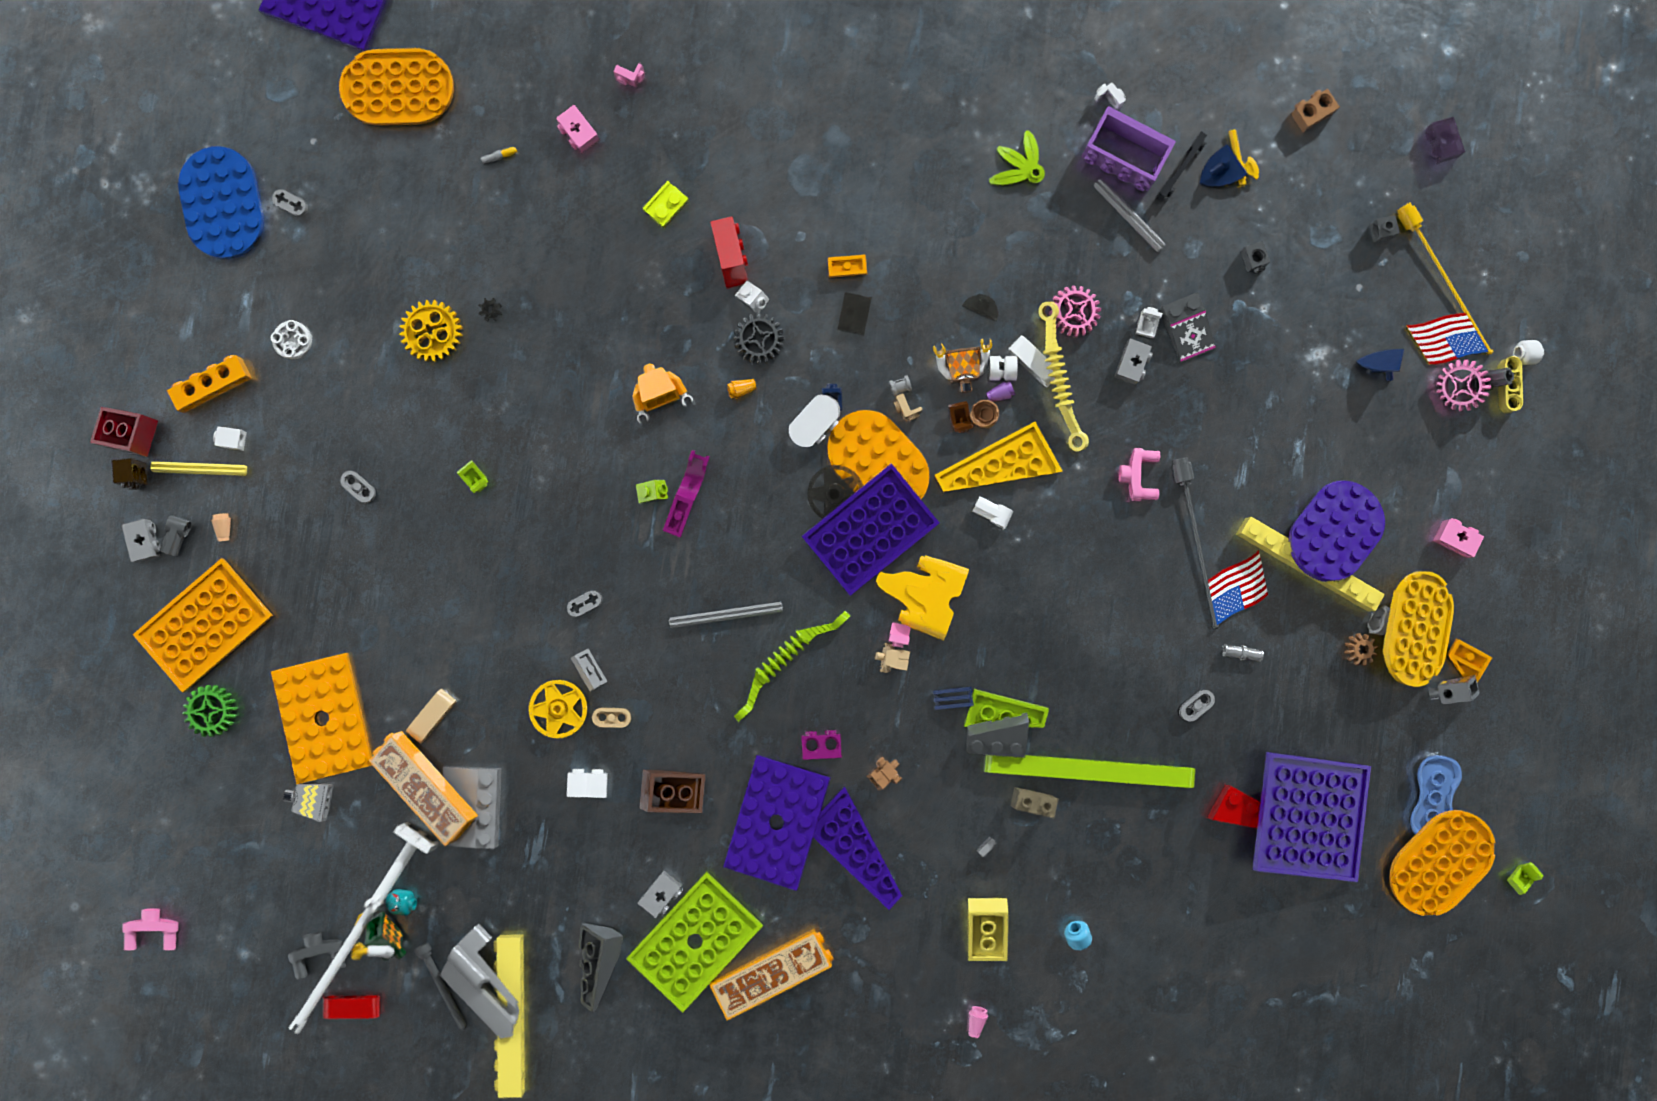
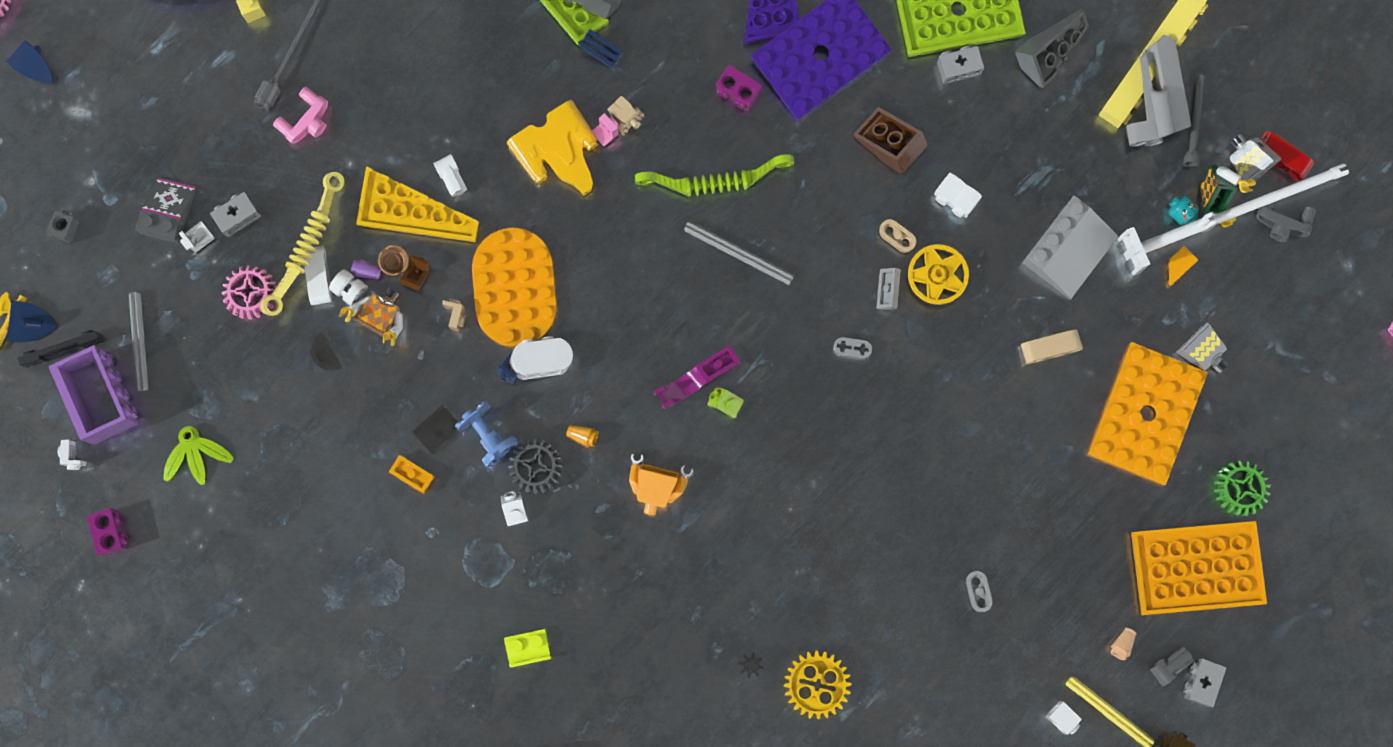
camera: 135 degrees left, 5 degrees down
brick [369,731,478,846] -> none
lime bracket [457,460,488,493] -> none
wedge [710,216,748,289] -> none
dark purple plate [802,463,939,596] -> none
clear smoke wheel [807,465,863,519] -> none
medium nougat piece [866,757,902,791] -> none
light grey bush [889,375,912,397] -> none
none -> magenta brick [86,508,128,556]
none -> medium blue piece [455,401,519,467]
none -> light orange tile [1168,246,1198,286]
none -> light grey torso [1230,134,1281,181]

